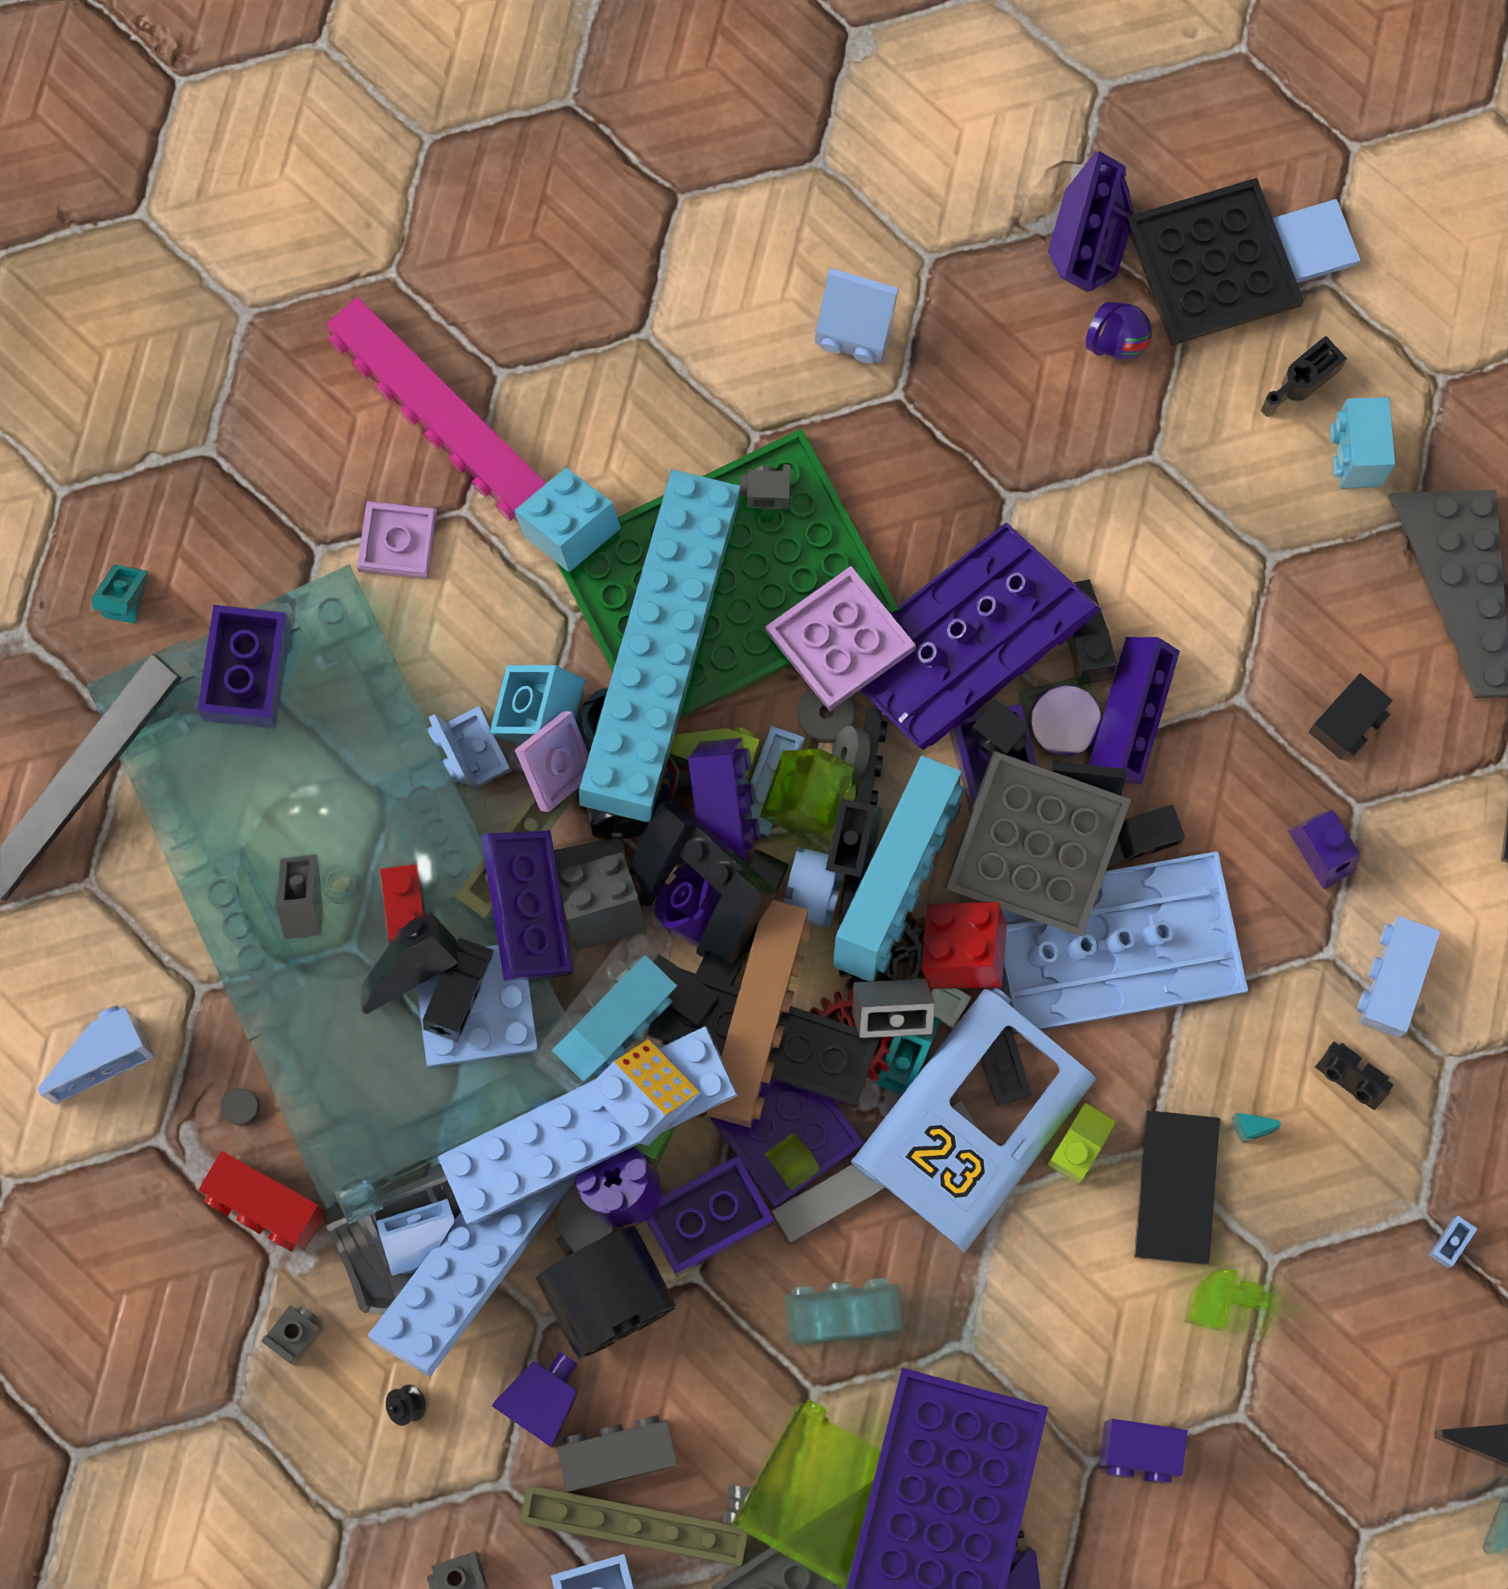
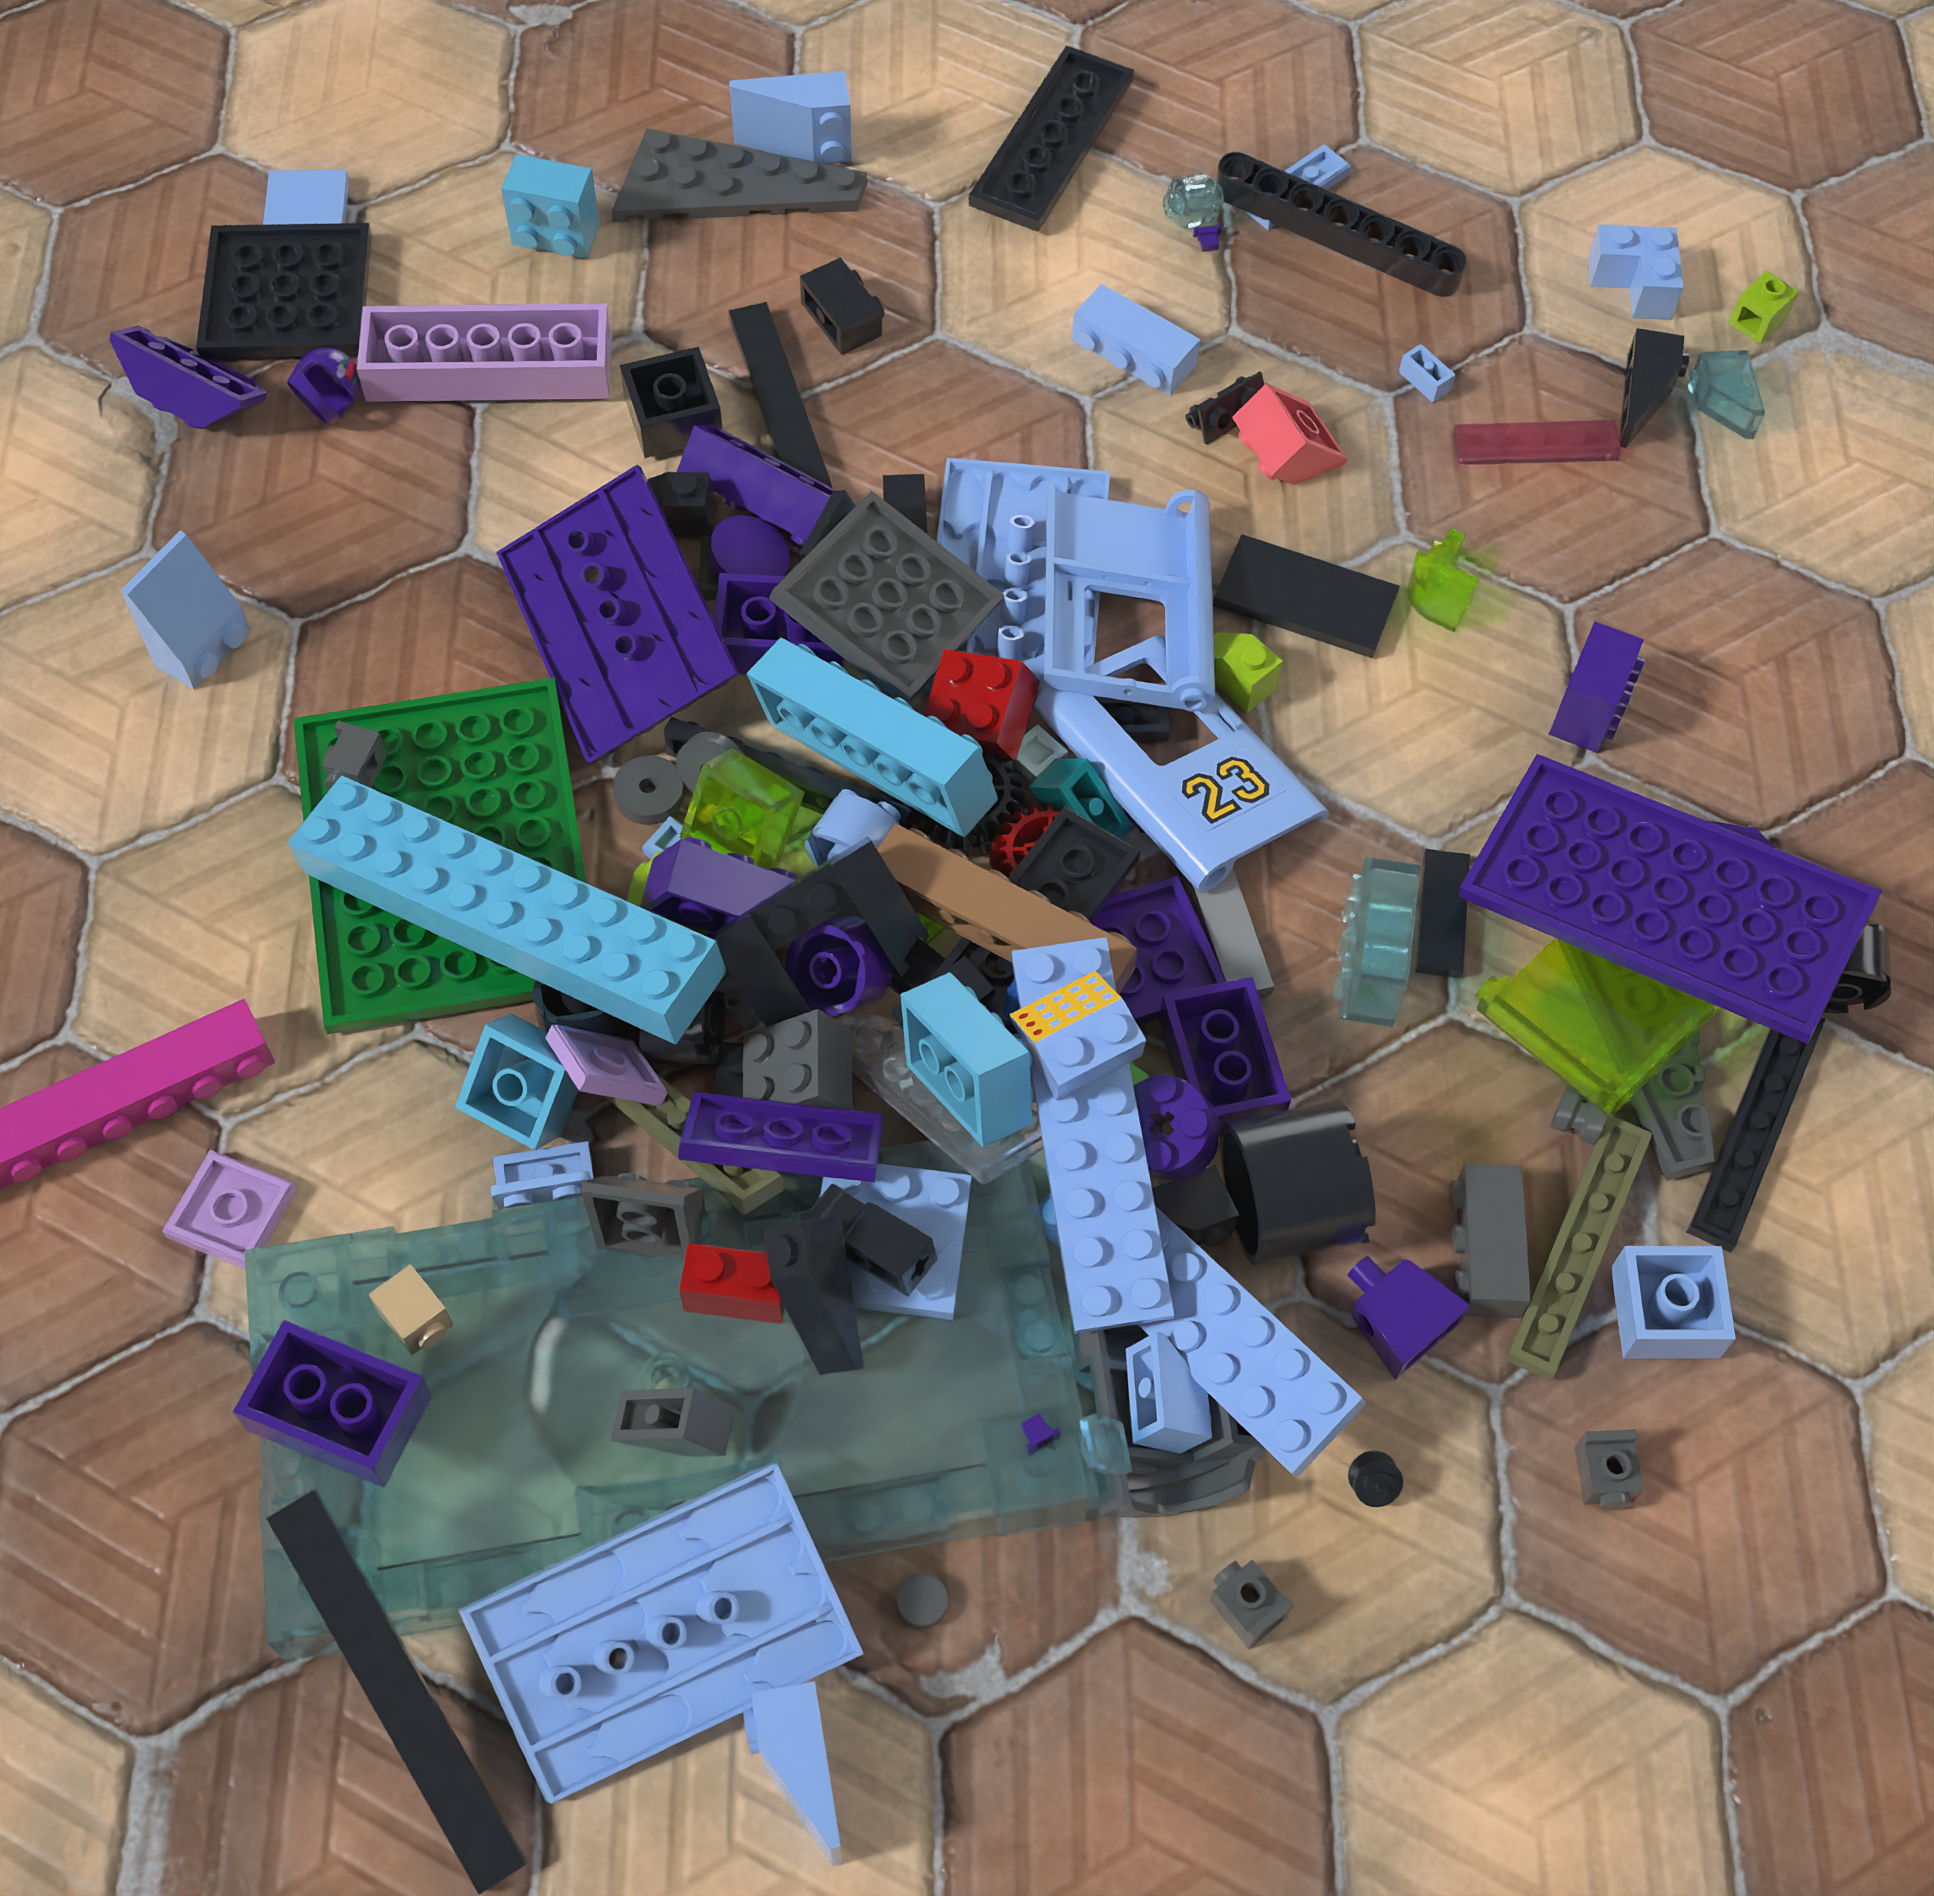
camera: 75 degrees left, 15 degrees down
teal slope [92,564,148,623] -> none
red brick [198,1151,325,1252] -> none
medium azure brick [514,467,621,572] -> none
lavender plate [765,566,916,711] -> none
clear neon green slope [765,1133,820,1190] -> none
black slope [825,798,883,878] -> none
dark grey brick [852,979,935,1038] -> none
black brick [970,699,1029,758] -> none
teal slope [1232,1113,1281,1143] -> none
black piece [1261,336,1347,417] -> none
dark purple torso [1288,810,1359,889] -> none
none -> lavender brick [357,303,612,402]
none -> tan brick [368,1264,453,1356]
none -> light blue piece [458,1463,864,1804]
none -> dark grey slope [581,1173,705,1261]
none -> black brick [620,346,723,458]
none -> black tile [728,302,832,488]
none -> dark purple piece [1021,1413,1061,1456]
none -> light blue piece [1044,481,1215,712]
none -> coral slope [1232,383,1348,485]
none -> black tile [1415,849,1470,978]
none -> clear pink tile [1453,420,1621,465]

